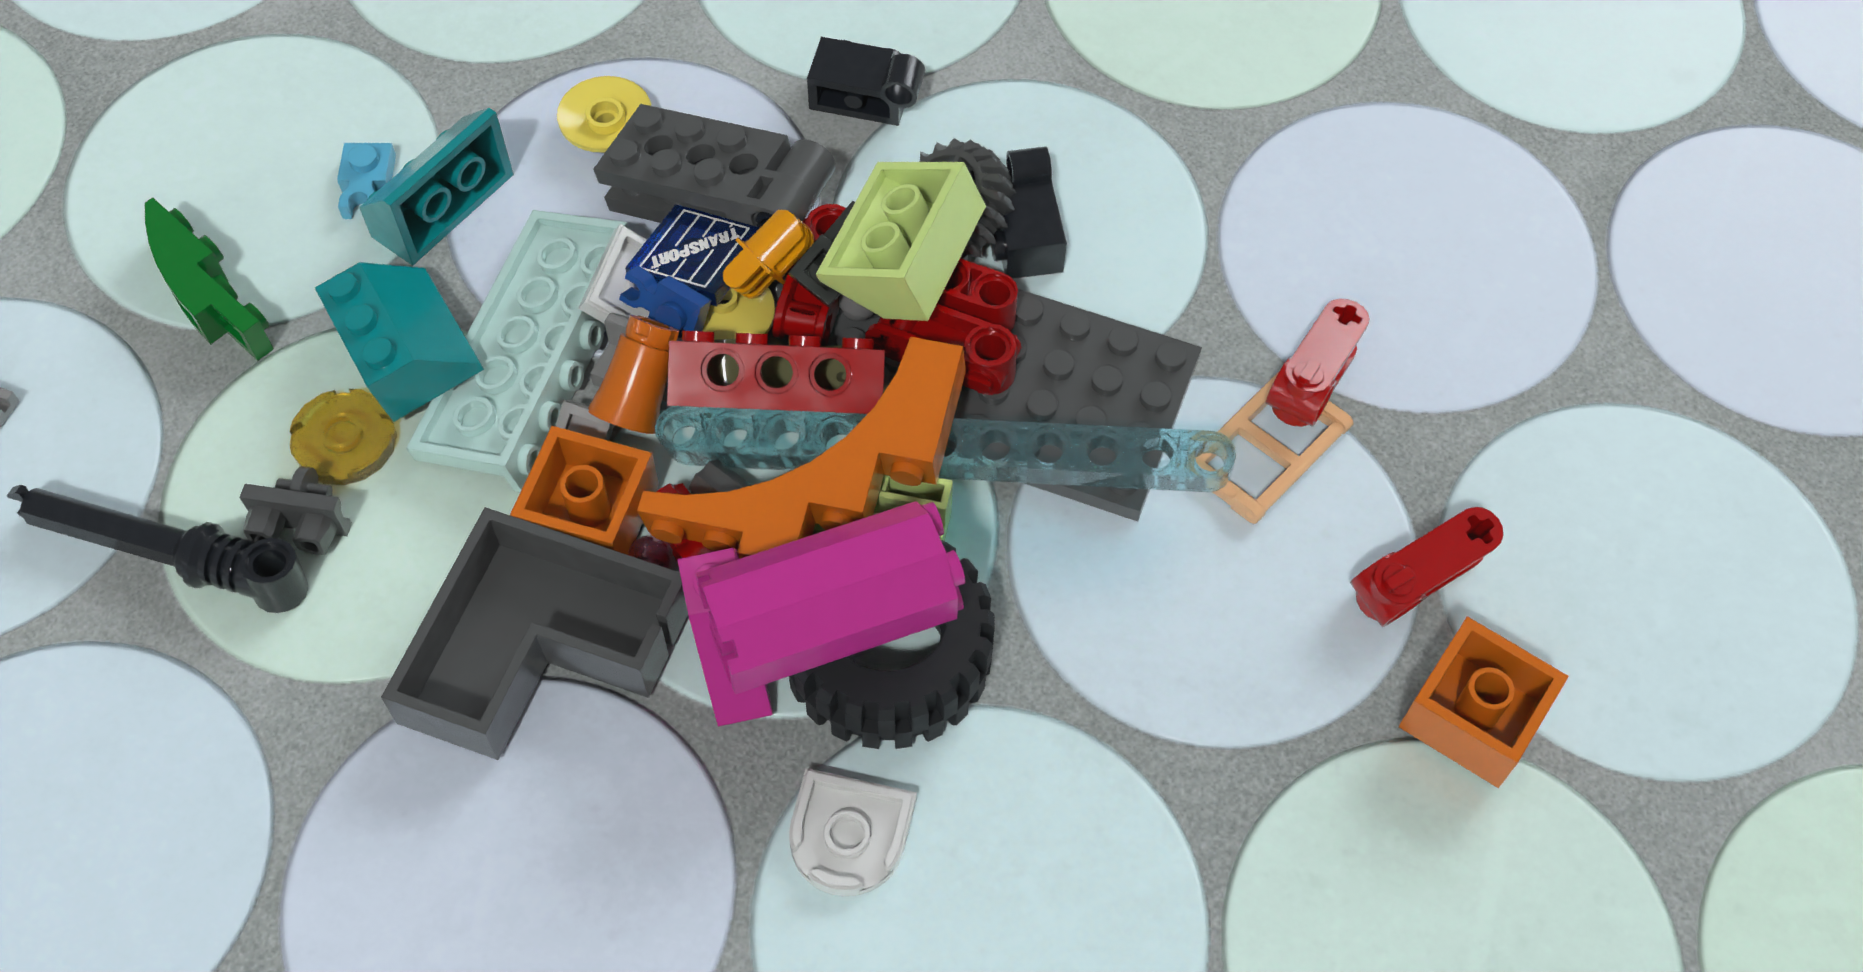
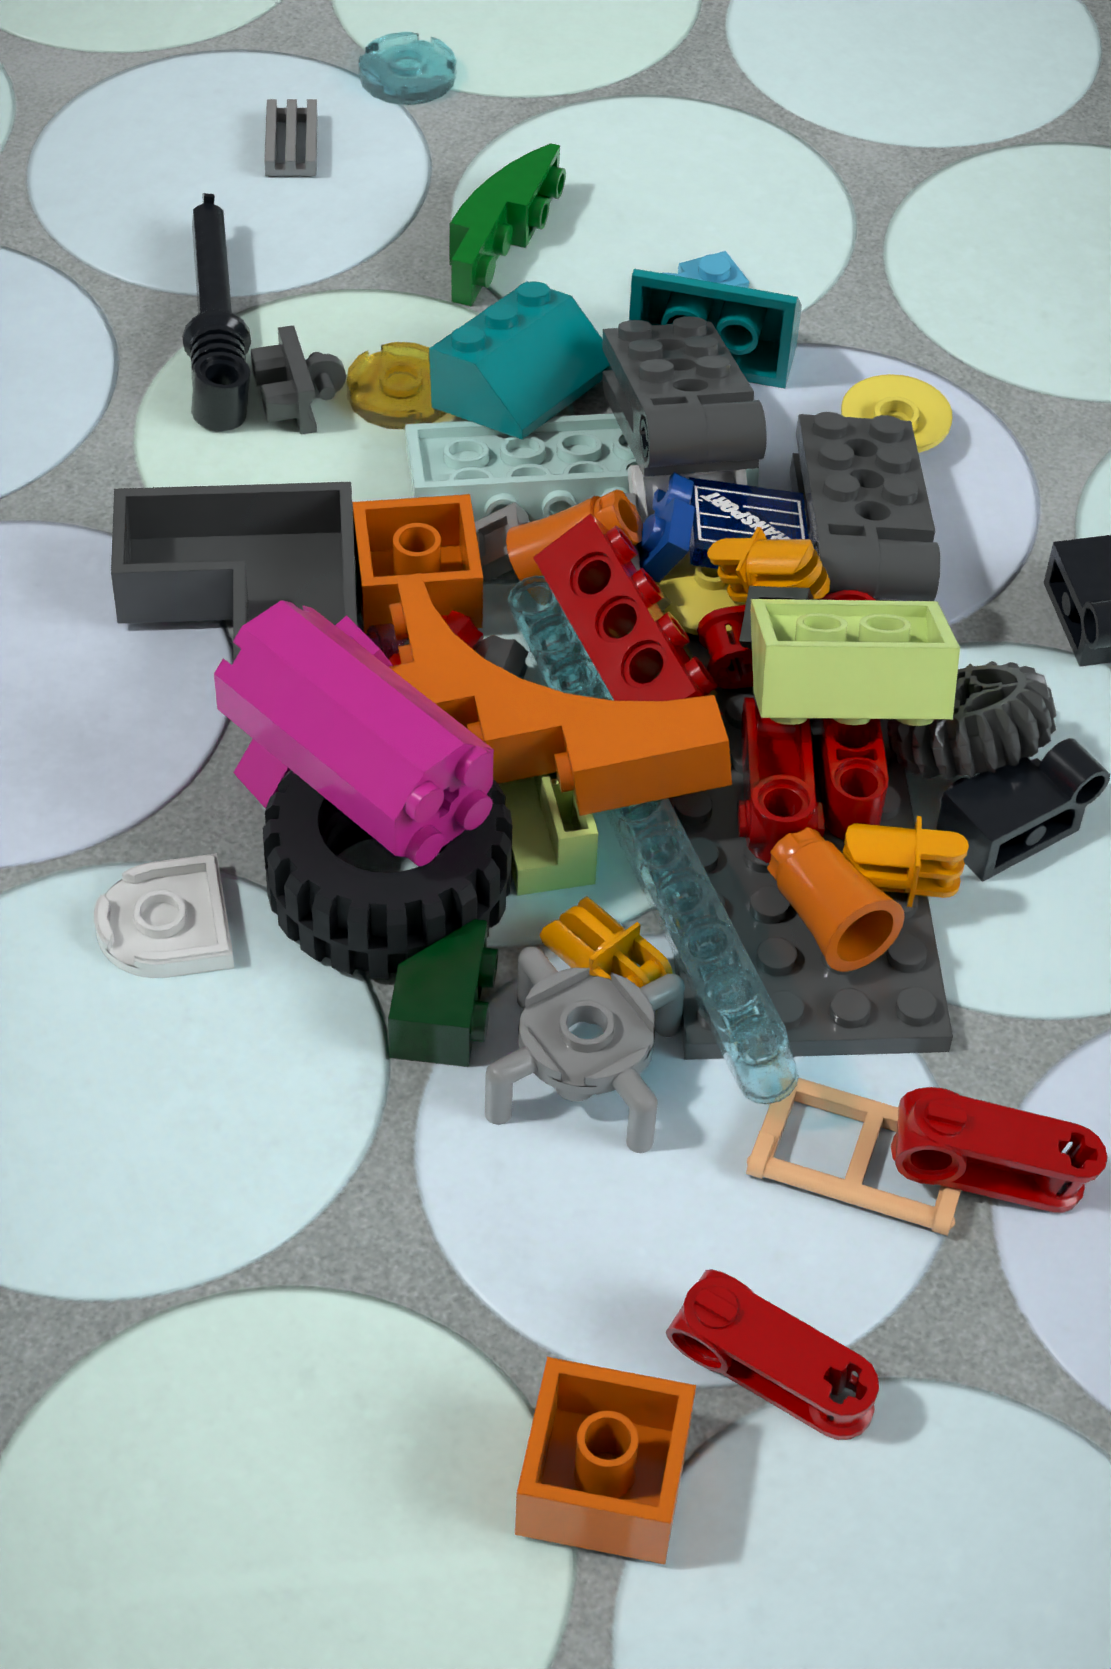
camera: 65 degrees right, 10 degrees down
none -> dark green slope [388,919,498,1067]
none -> light grey plate [485,947,685,1153]
none -> light orange arm [539,896,673,988]
none -> dark grey hinge [603,316,767,477]
none -> orange plant [767,827,904,972]
none -> light orange arm [842,816,969,907]

